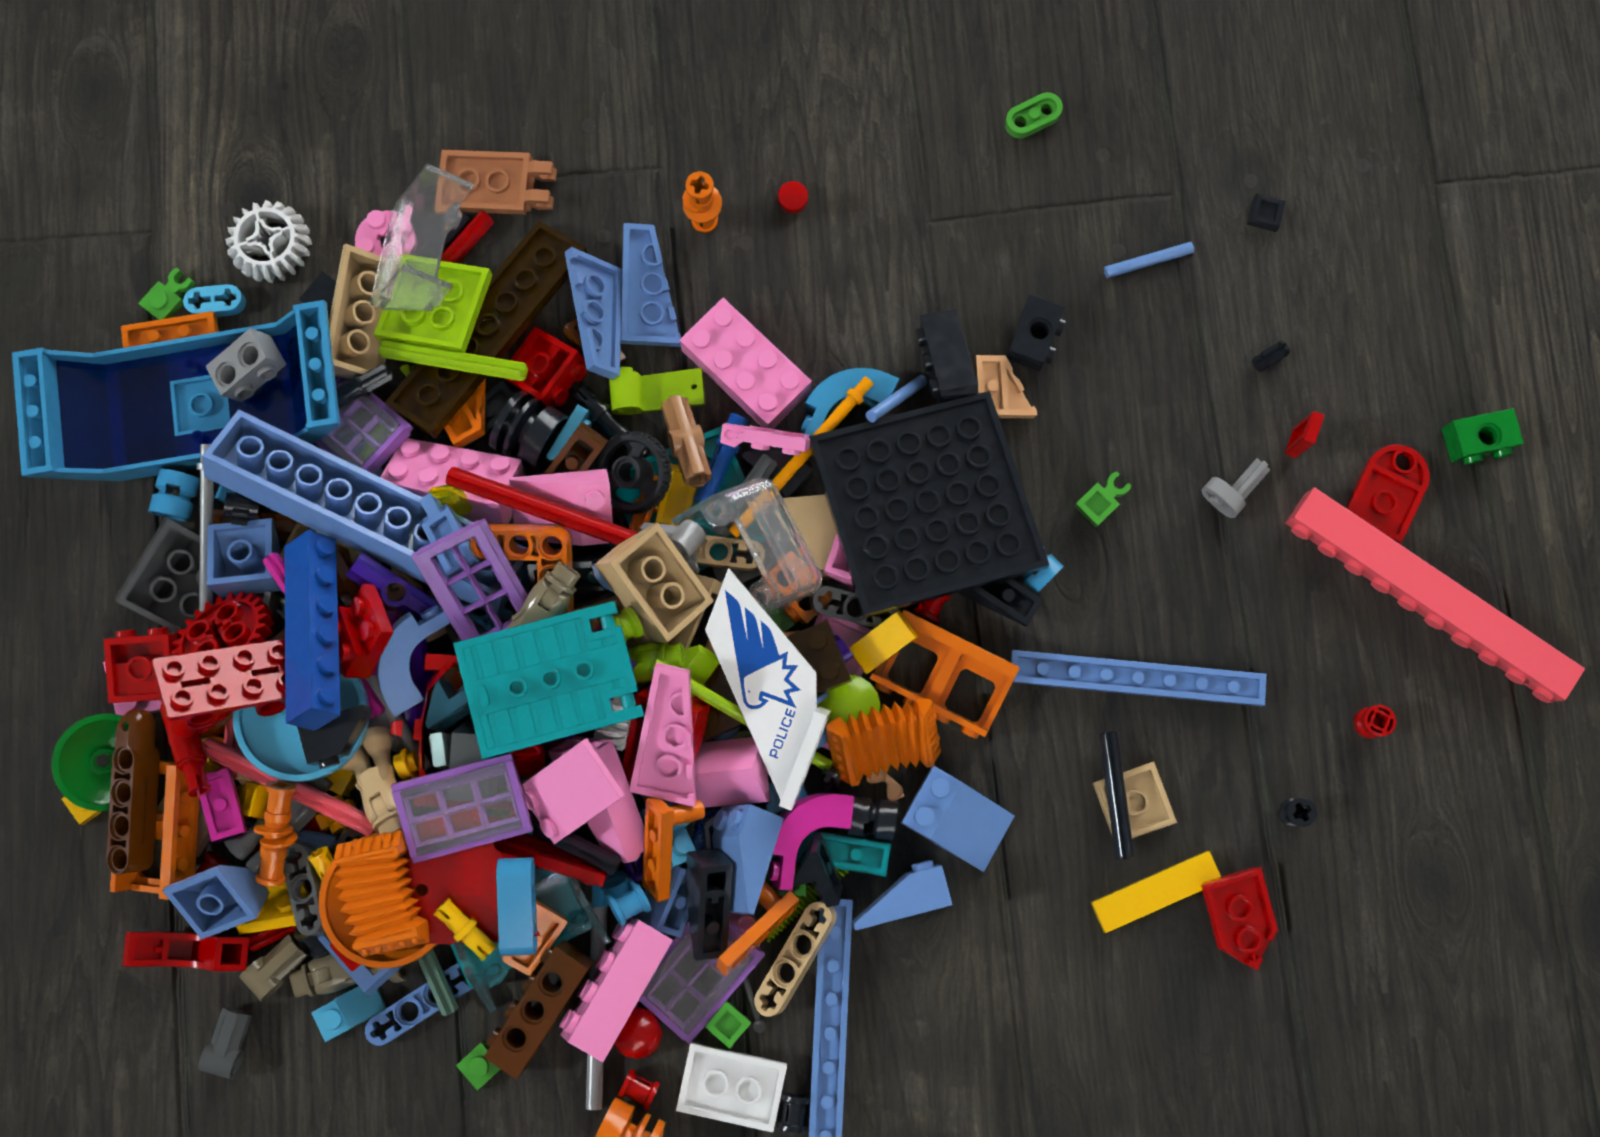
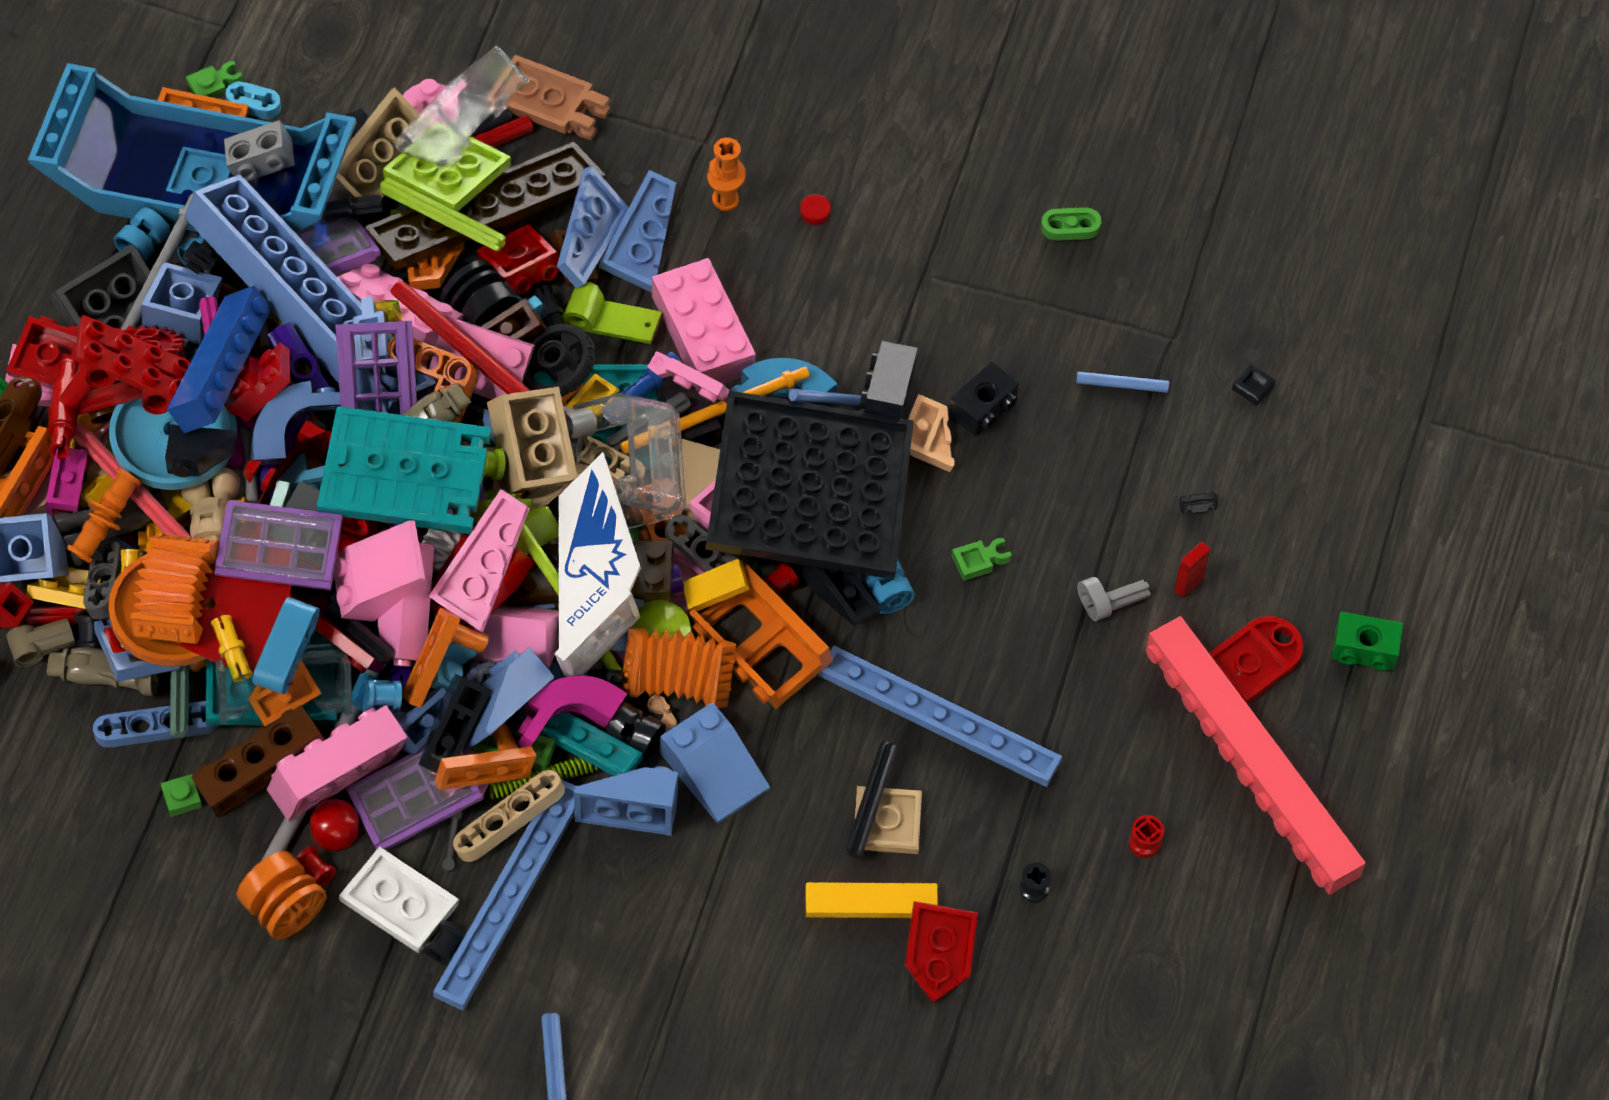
camera: 20 degrees right, 20 degrees down
white gear [225,200,312,284] -> none
medium azure slope [311,986,387,1042] -> none
medium nougat piece [661,395,712,488] -> none
bright green plate [705,1000,752,1049] -> none
black slope [793,833,843,908] -> none

